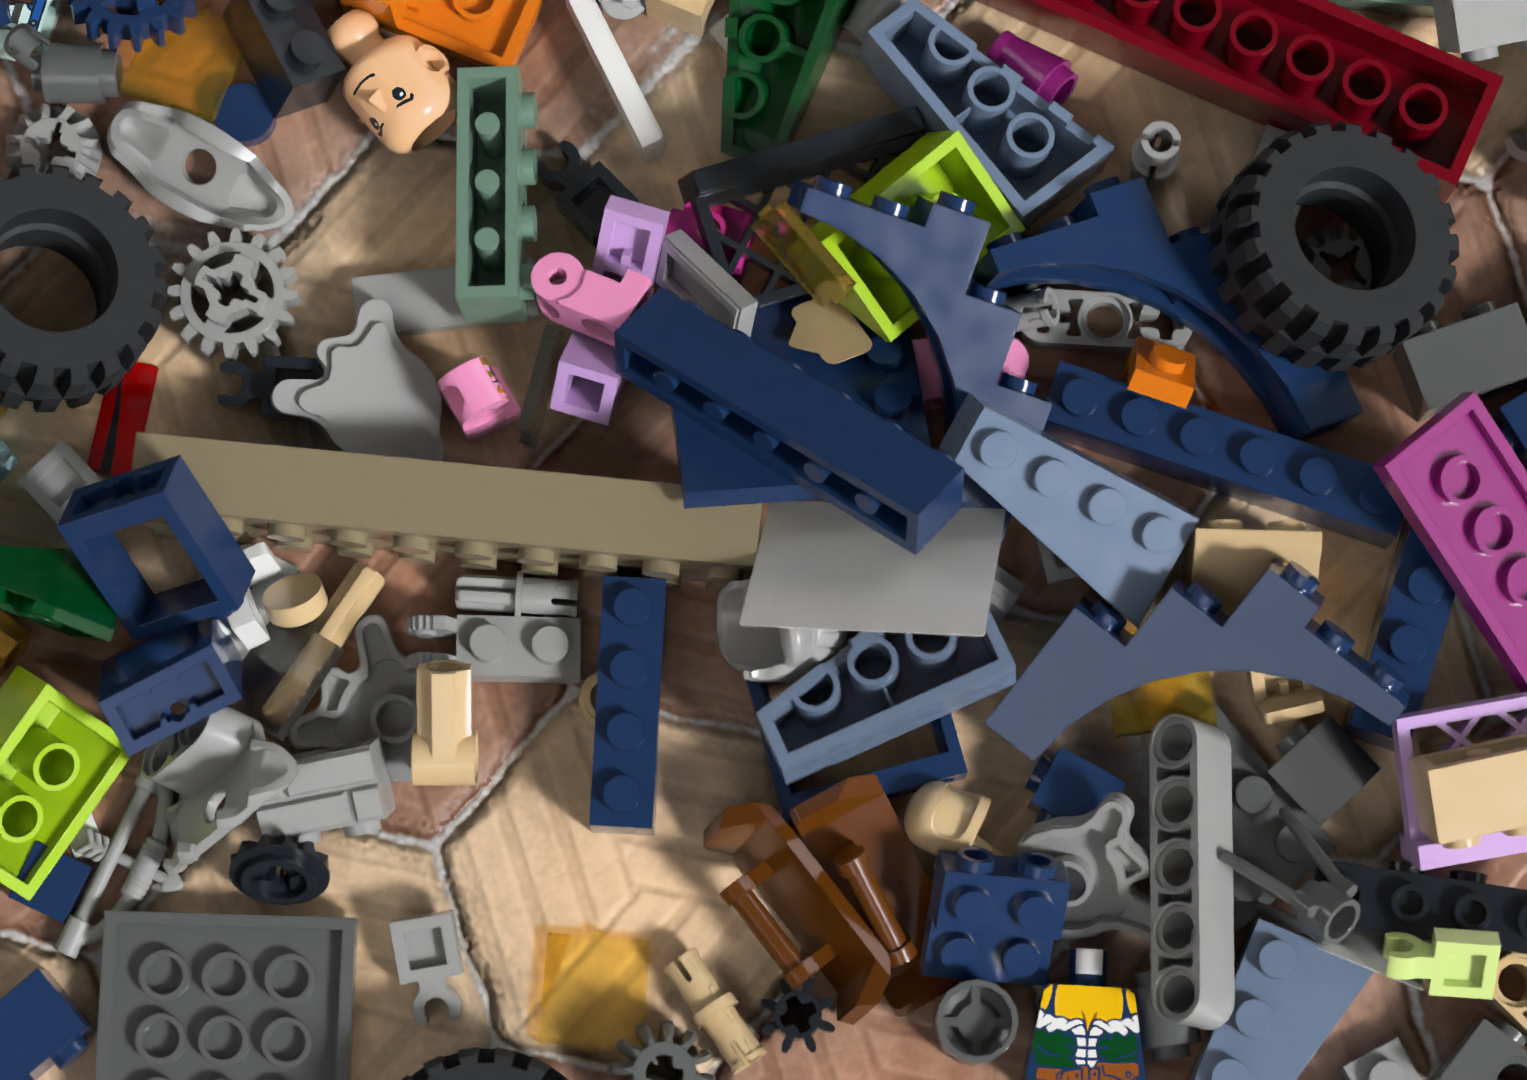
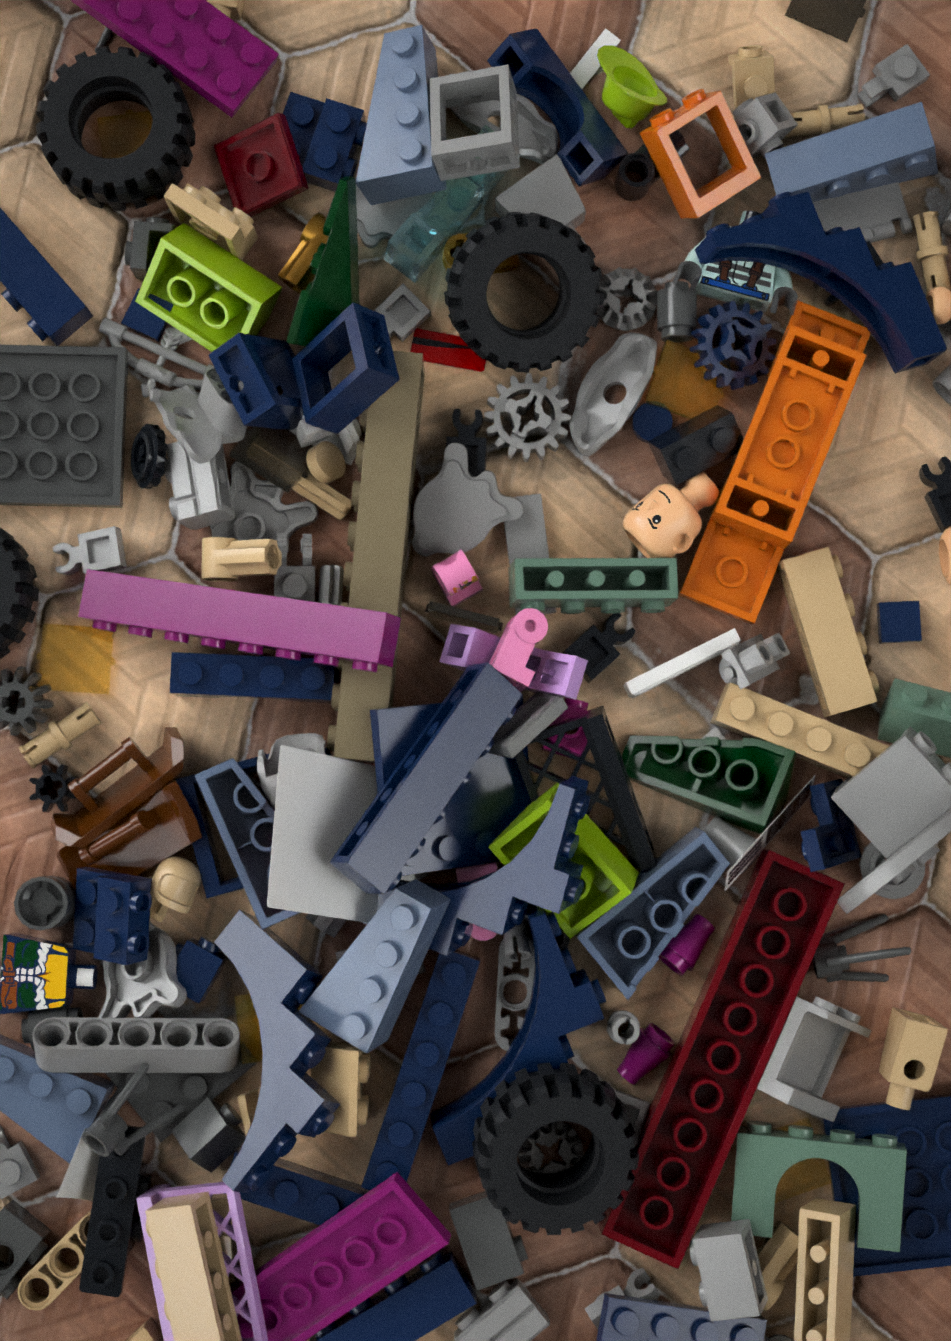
camera: 90 degrees right, 5 degrees up
clear yellow piece [750,200,856,307] -> none
tan sticker [789,294,873,364] -> none
orange bracket [1119,335,1196,409] -> none
yellowish green plate [1382,928,1501,1000] -> none
none -> magenta brick [78,569,401,673]
none -> magenta cone [617,1023,675,1085]

